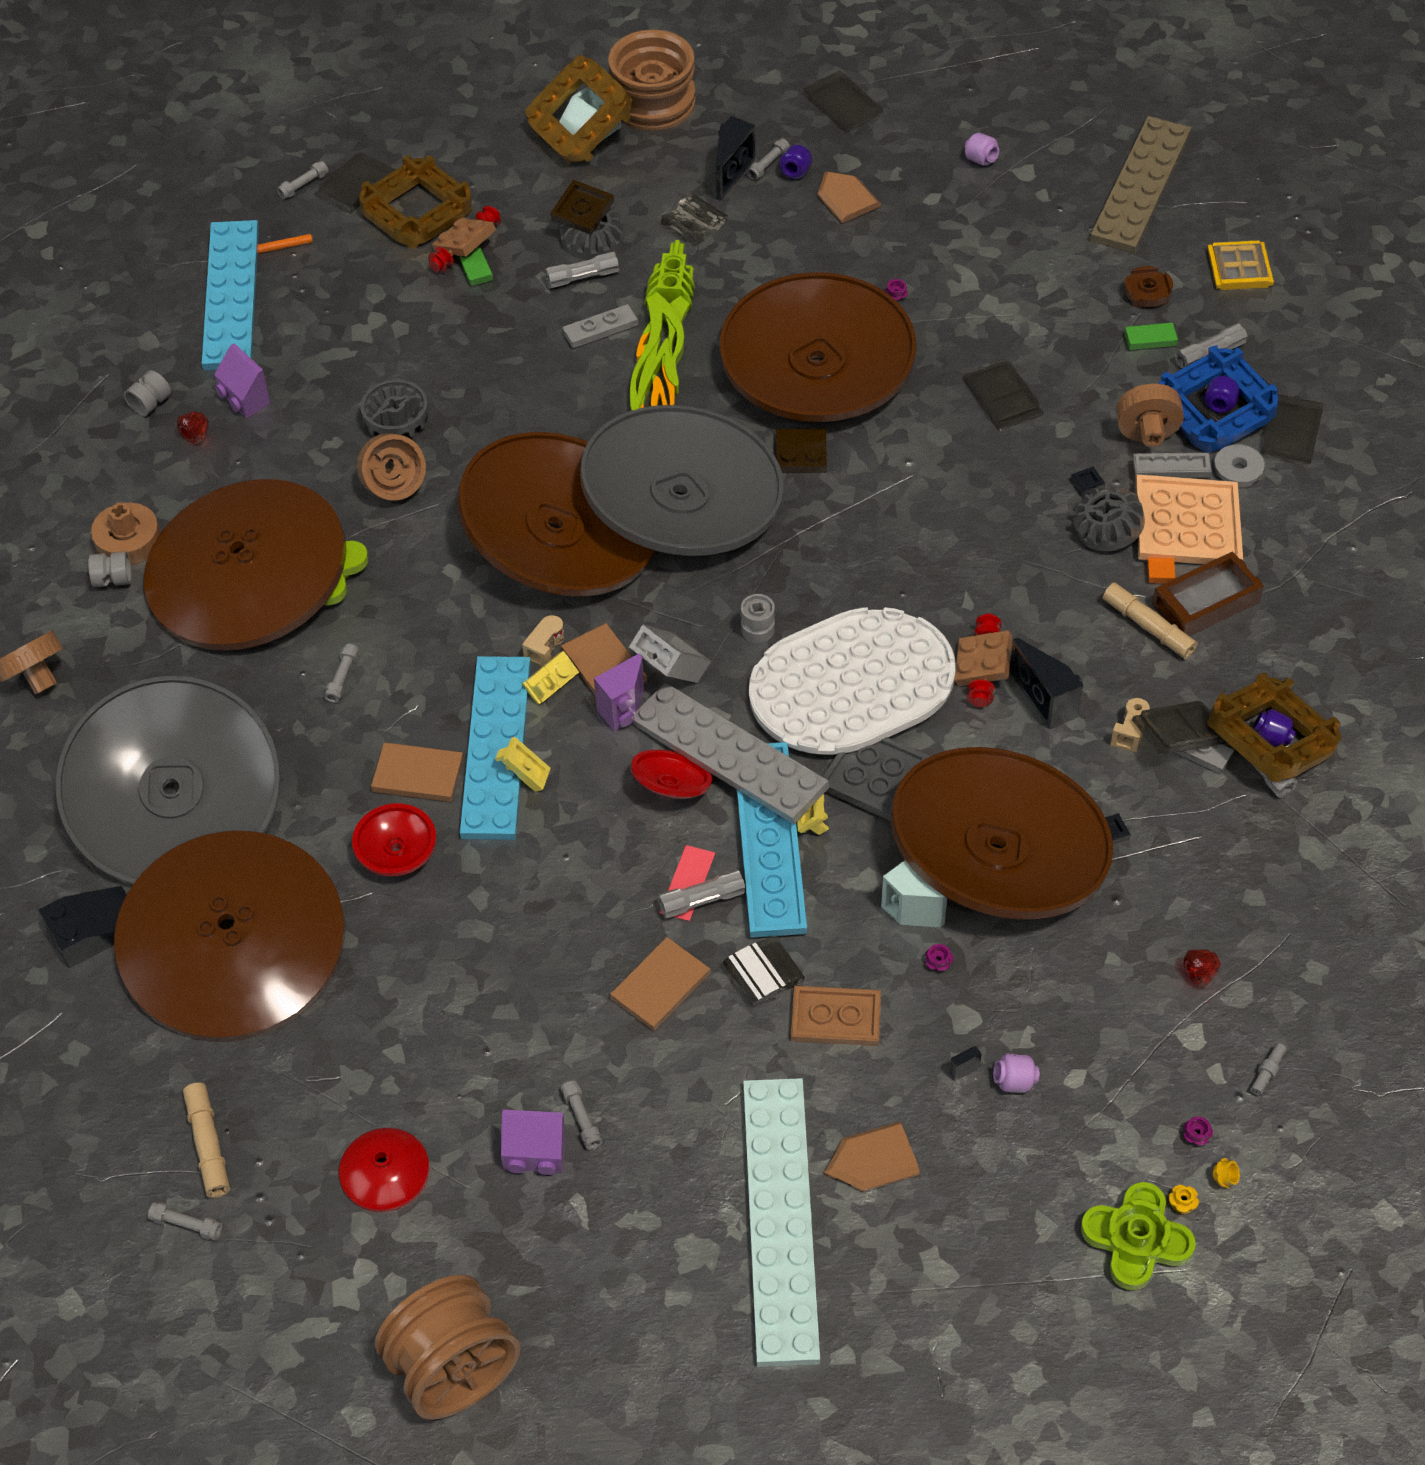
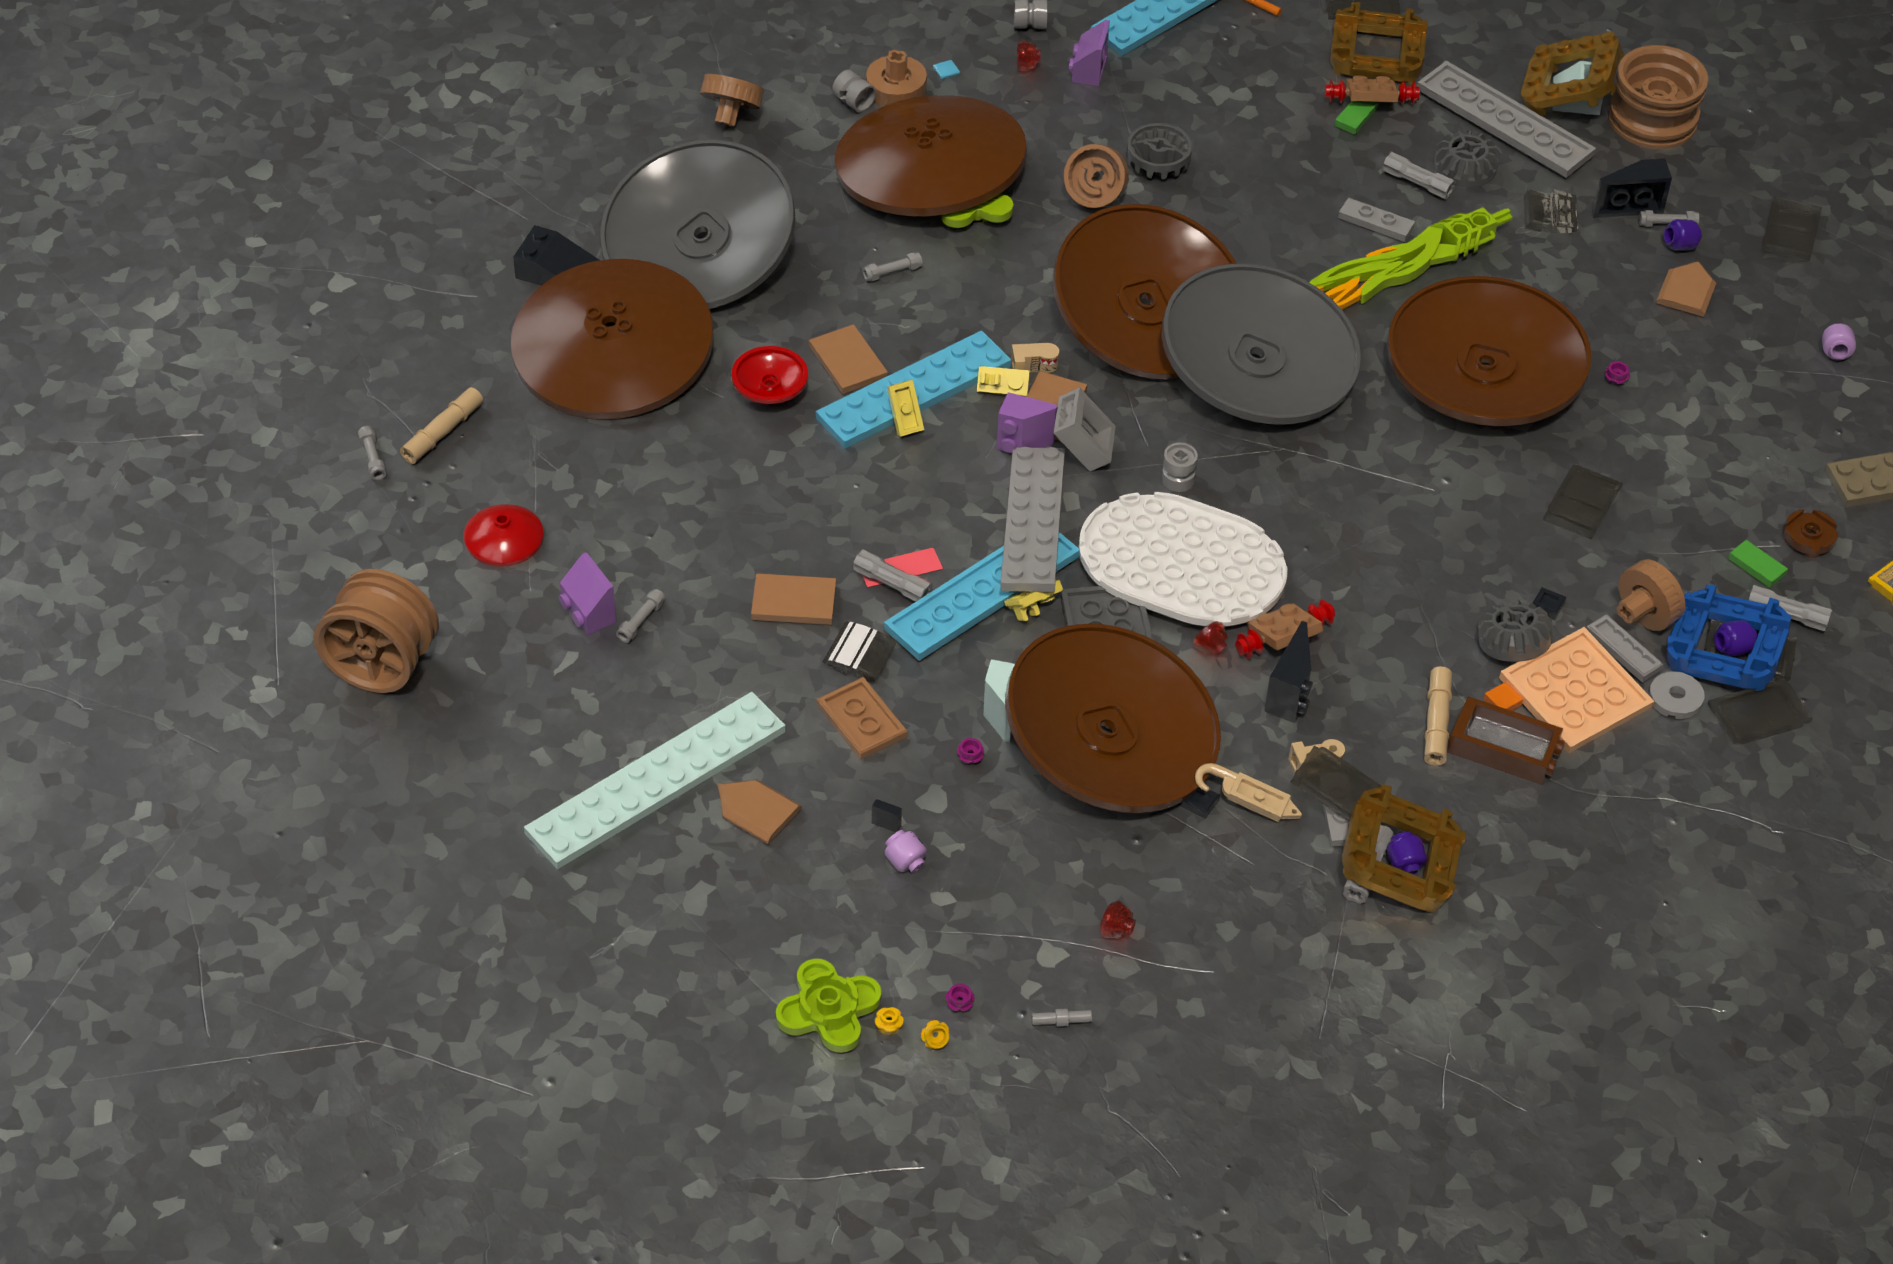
camera: 50 degrees right, 5 degrees down
dark brown plate [550,180,615,235] -> none
red dish [630,750,712,800] -> none
dark brown plate [776,429,827,473] -> none
none -> medium azure piece [933,60,960,79]
none -> clear red cone [1193,621,1228,656]
none -> tan plate [1195,763,1302,822]
none -> light grey plate [1417,61,1596,178]

